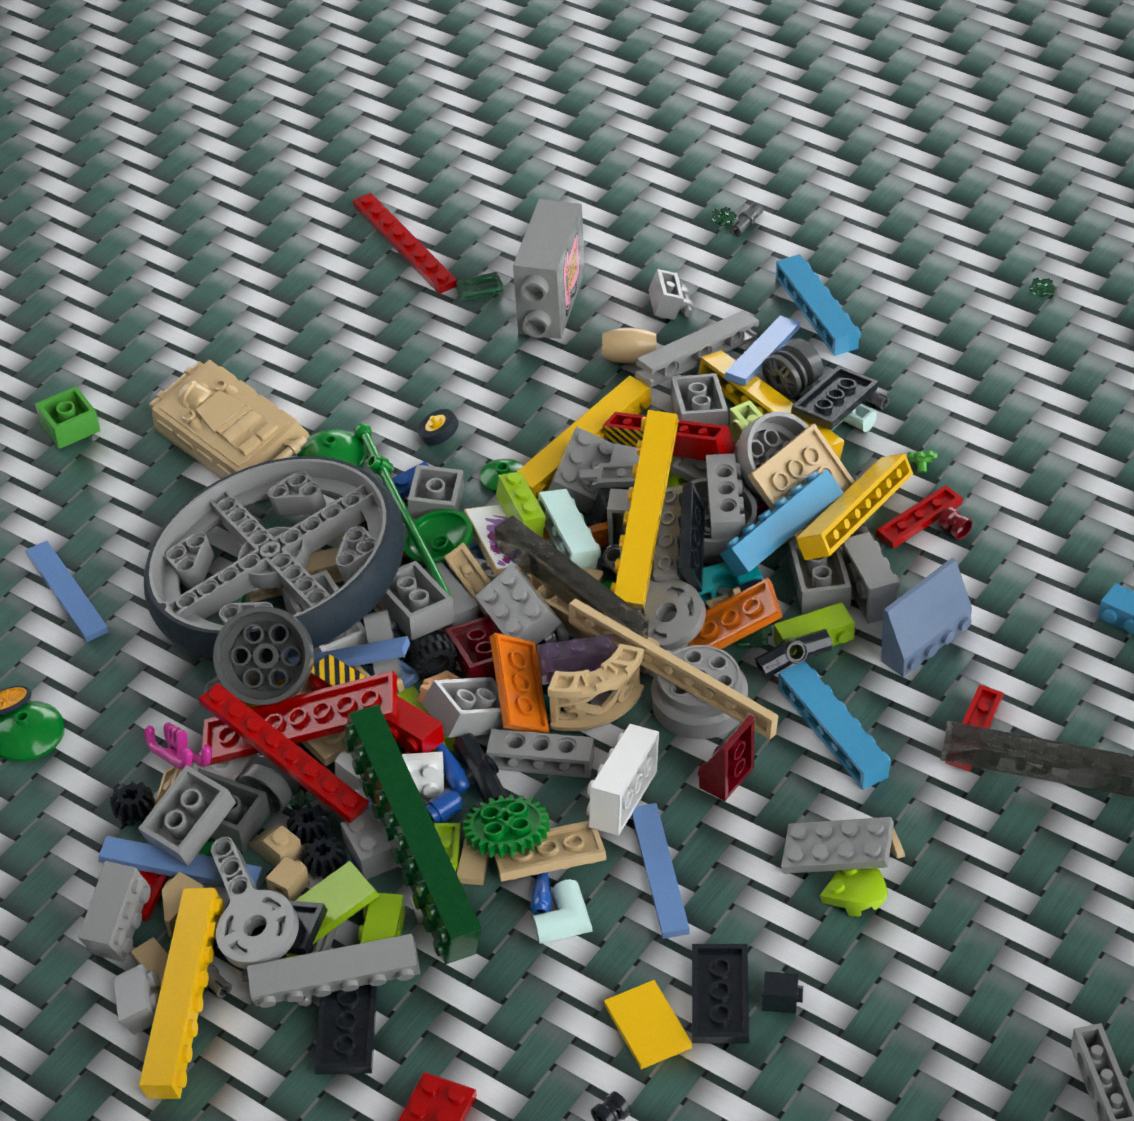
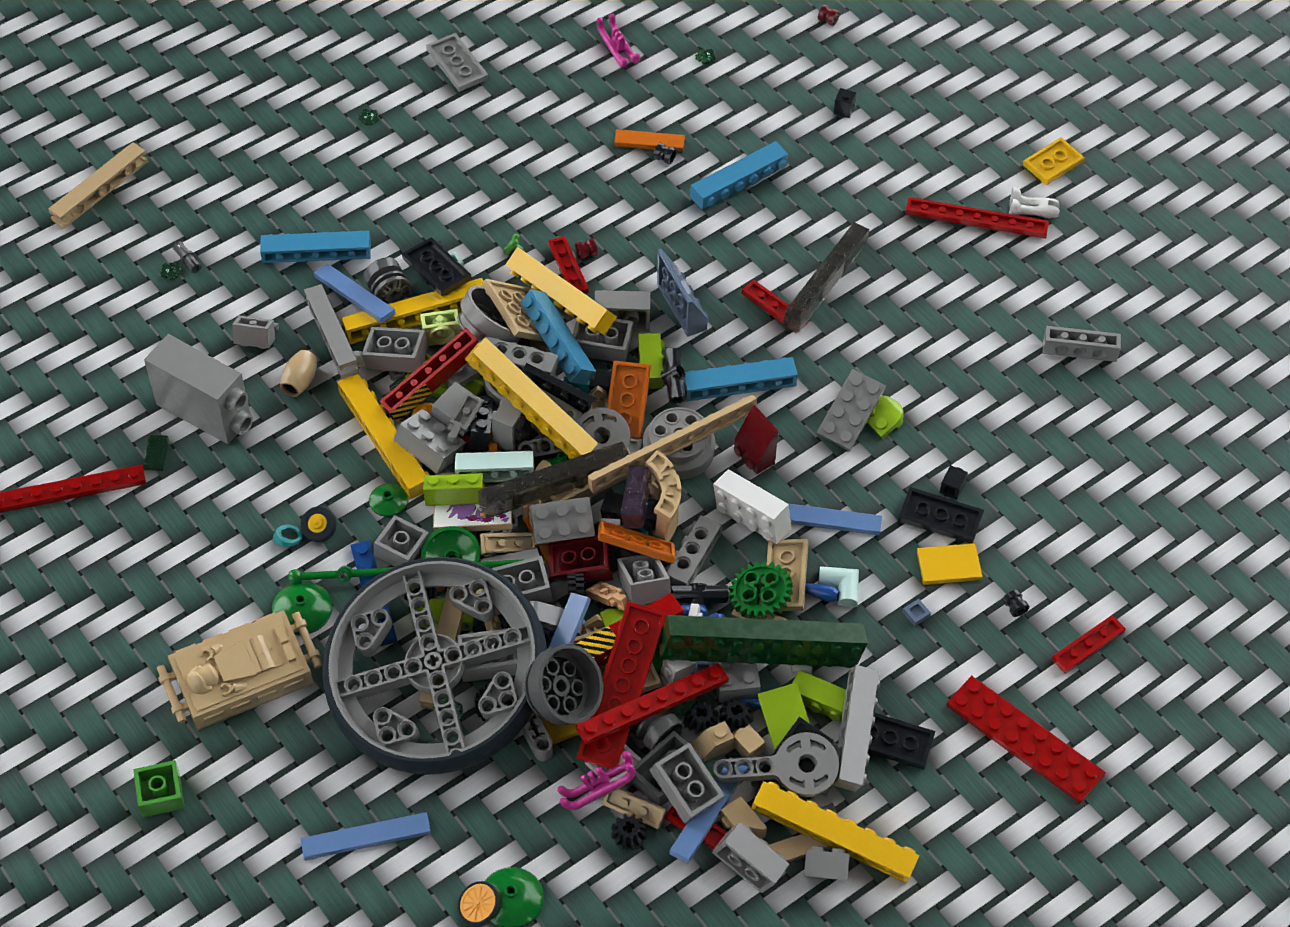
camera: 75 degrees left, 10 degrees up
none -> tan piece [48,142,148,229]
none -> teal piece [273,524,303,547]
none -> sand blue plate [902,599,931,626]

